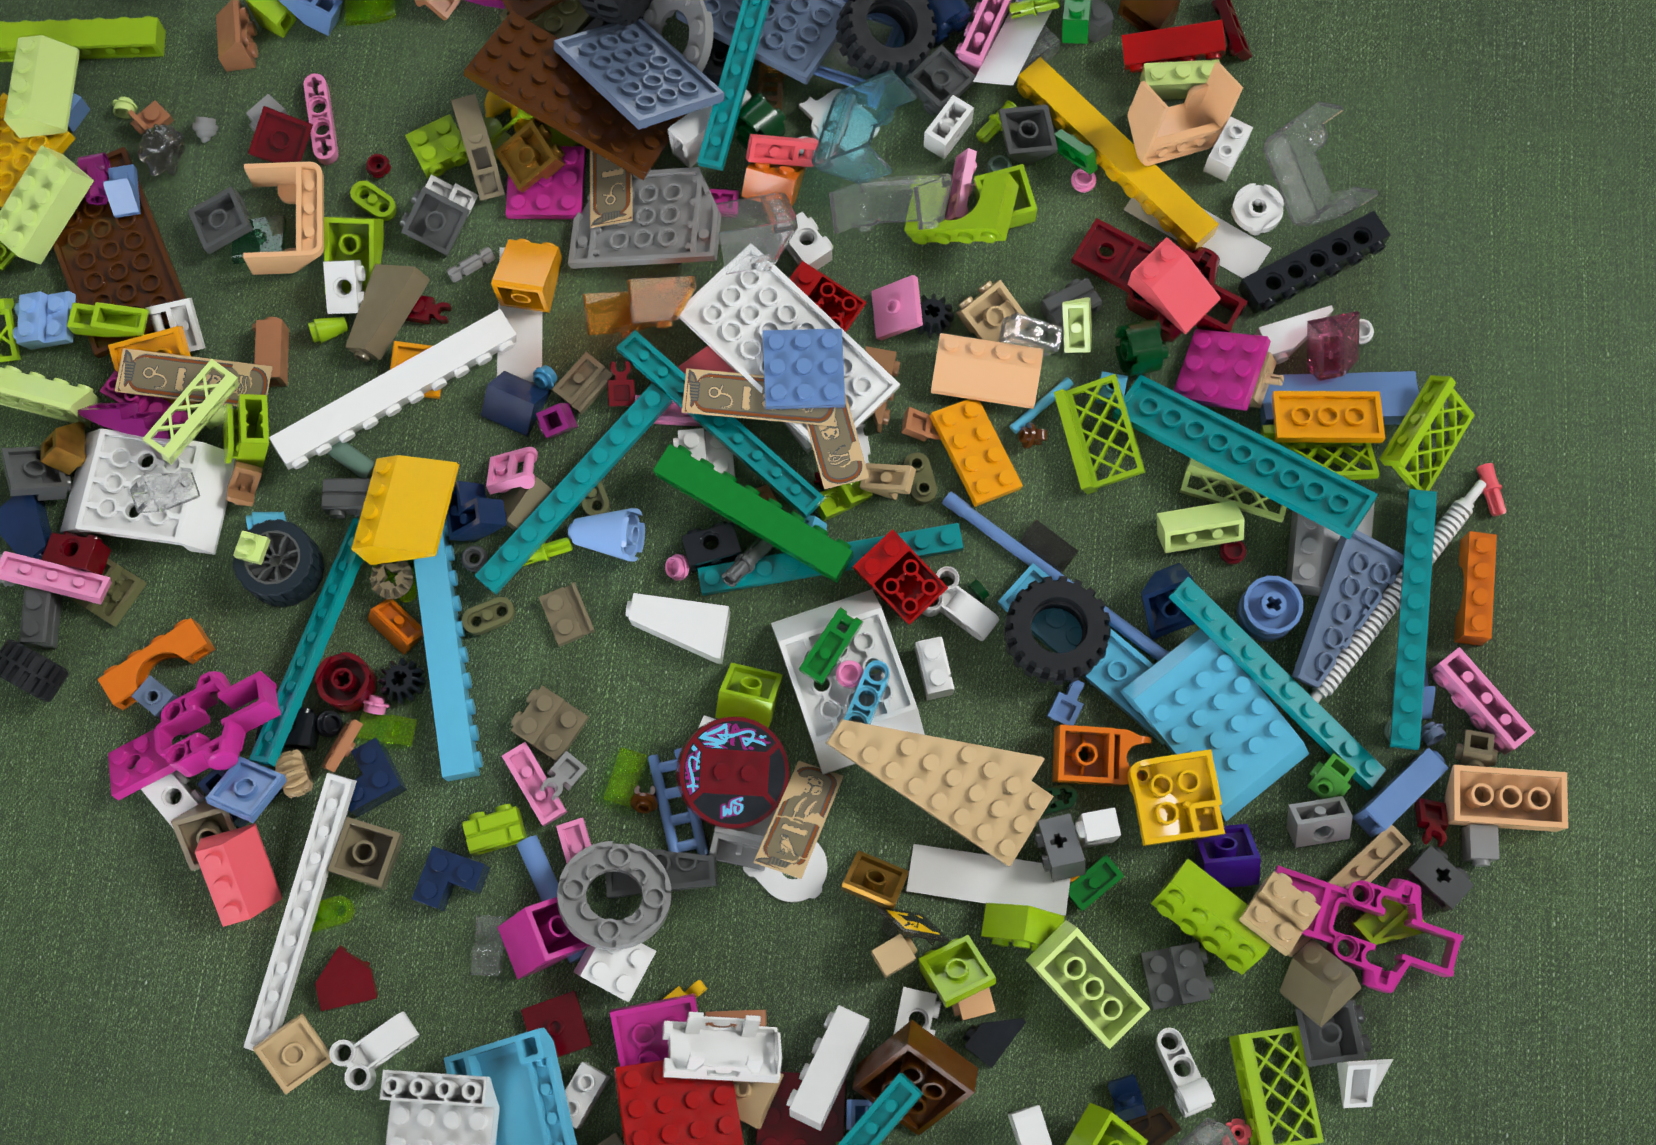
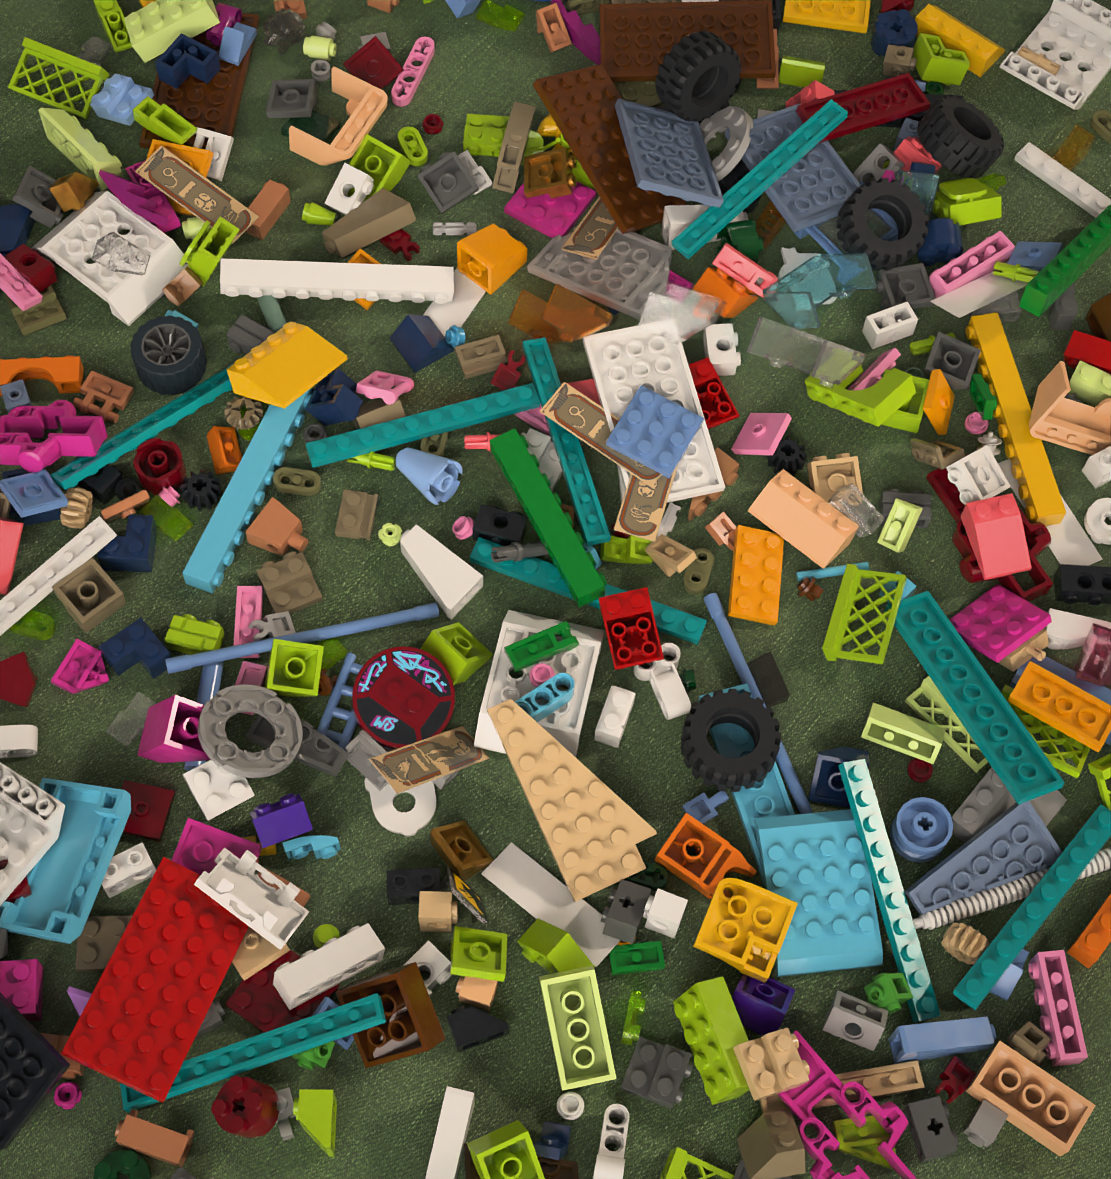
camera: 25 degrees right, 10 degrees down
yellowish green fence [143,359,239,465] -> none
yellowish green tile [233,530,271,565] -> none
magenta brick [536,403,578,438] -> none
dark green brick [1115,320,1169,377] -> none
sand blue plate [1420,721,1446,746] -> none
none -> dark pink slope [51,639,109,694]
none -> nougat plate [73,371,134,423]
none -> dark blue brick [155,33,220,89]
none -> medium blue piece [165,602,439,674]
none -> nougat torso [245,497,308,556]
none -> dark purple slope [250,794,313,848]
none -> lime slope [264,639,324,697]
none -> medium azure slope [282,835,341,860]
none -> yellowish green brick [303,36,336,60]
none -> light grey bush [311,60,331,82]
none -> lime plate [313,924,340,949]
none -> yellowish green plate [378,523,402,546]
none -> black brick [386,868,441,905]
none -> coral axle [464,432,502,451]
none -> white plate [557,1092,584,1120]
none -> clear neon green plate [621,990,646,1046]
none -> dark tan bracket [910,438,966,469]
none -> light orange plate [923,369,955,435]
none -> tan gear [941,923,990,965]
none -> white plate [946,445,1011,505]
none -> white wheel [977,431,1002,456]

